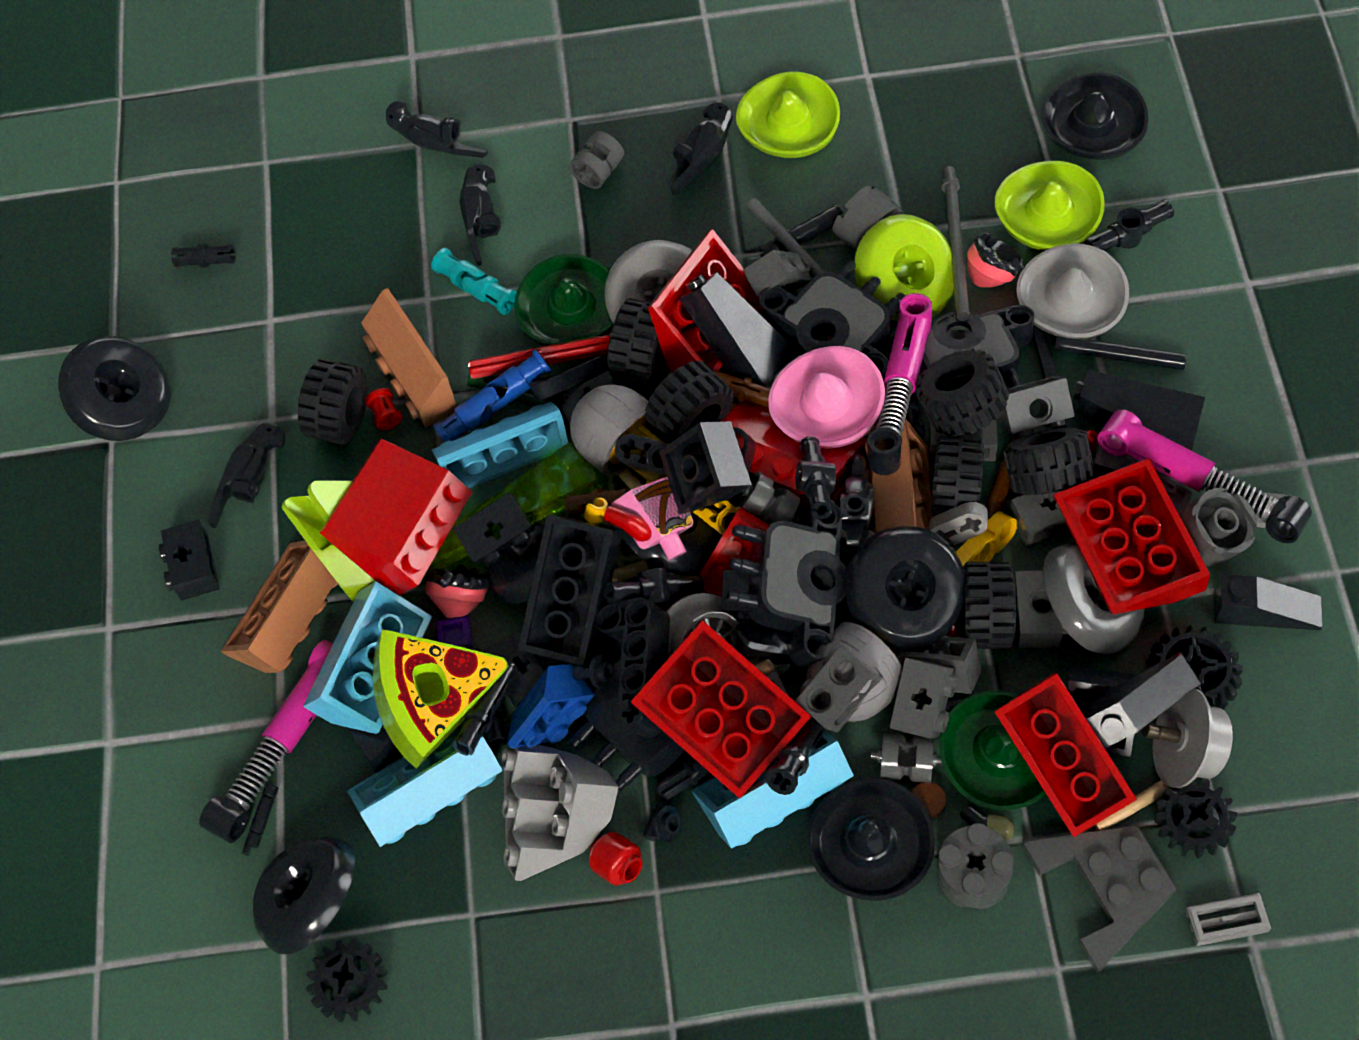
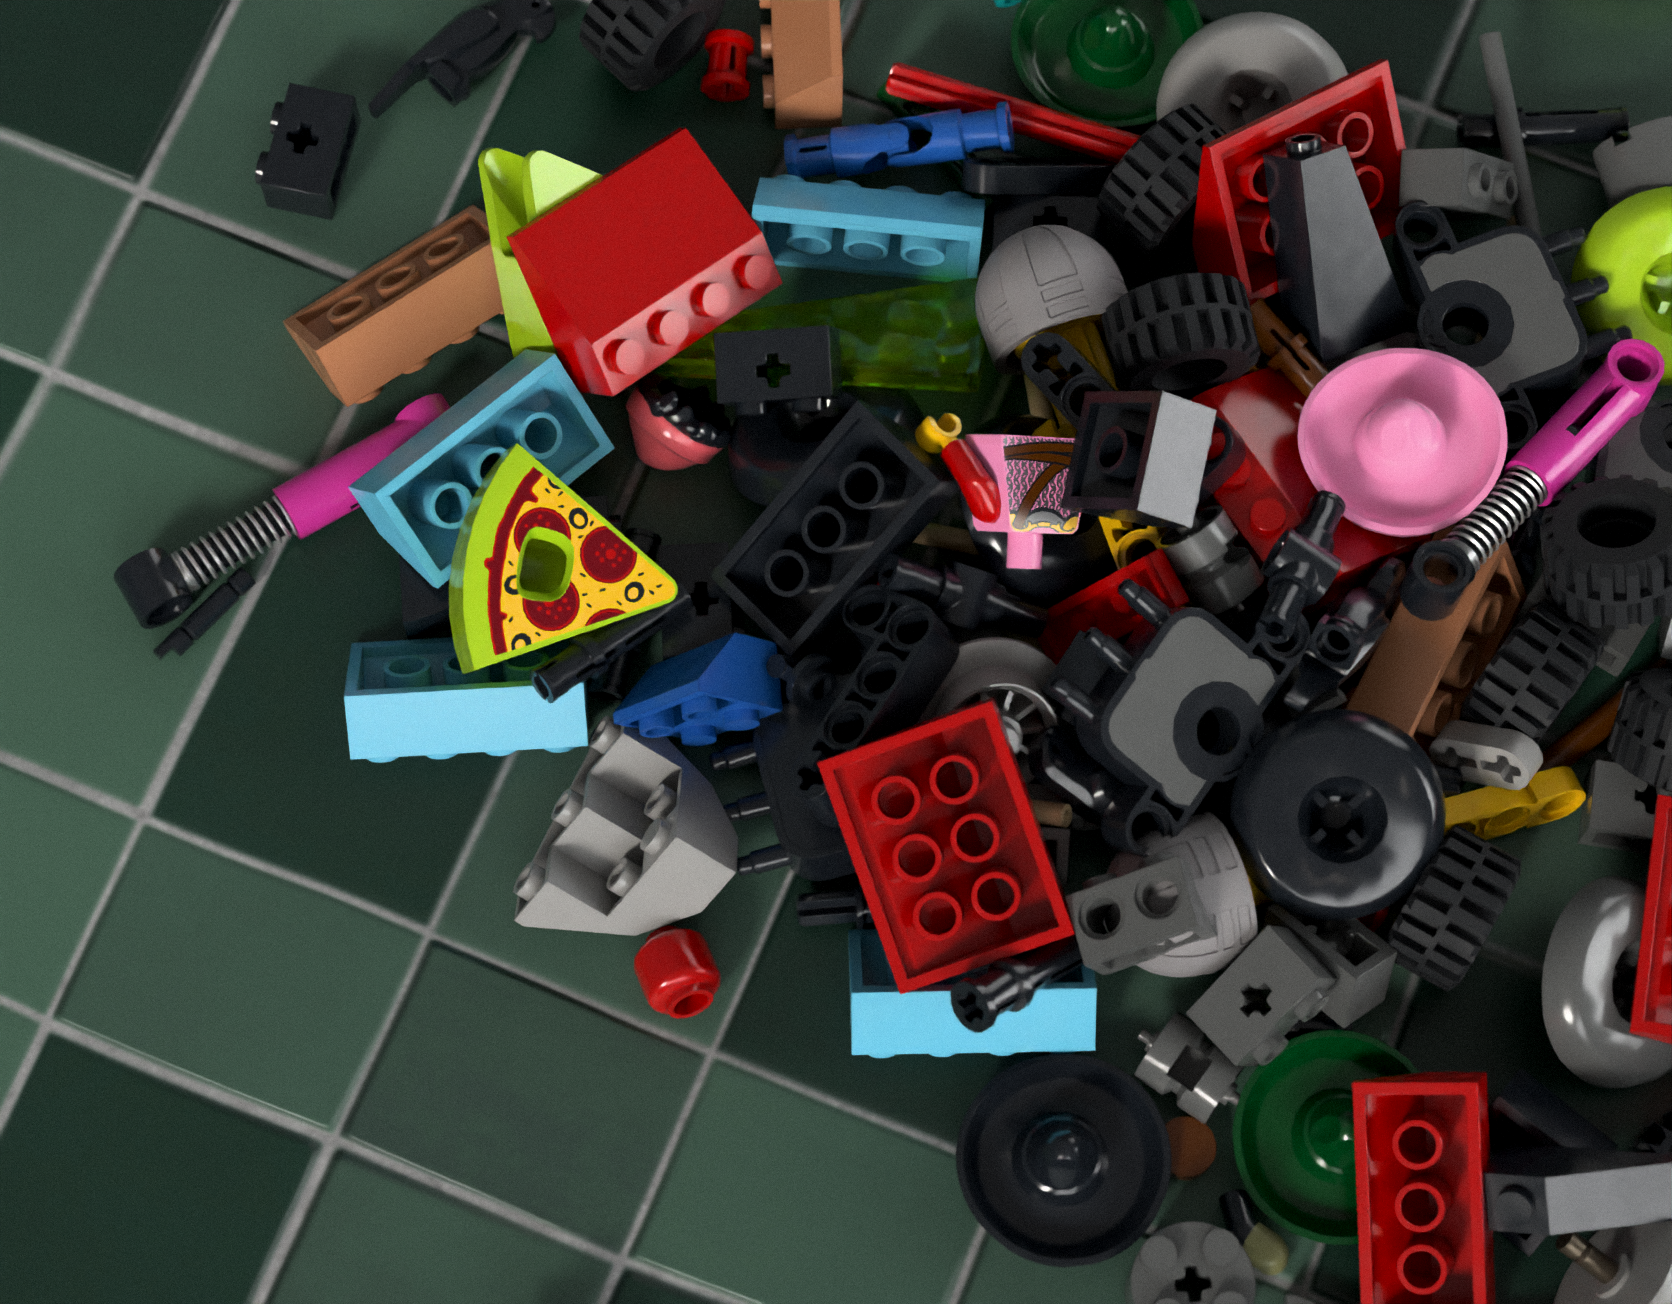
camera: 20 degrees right, 10 degrees up
black hat [253,837,355,954] -> none
black gear [306,939,388,1022] -> none
dark purple tile [435,615,474,649] -> none
reddish brown pin [565,488,631,515] -> none
black plate [642,803,681,842] -> none
dark grey brick [1014,571,1068,648] -> none

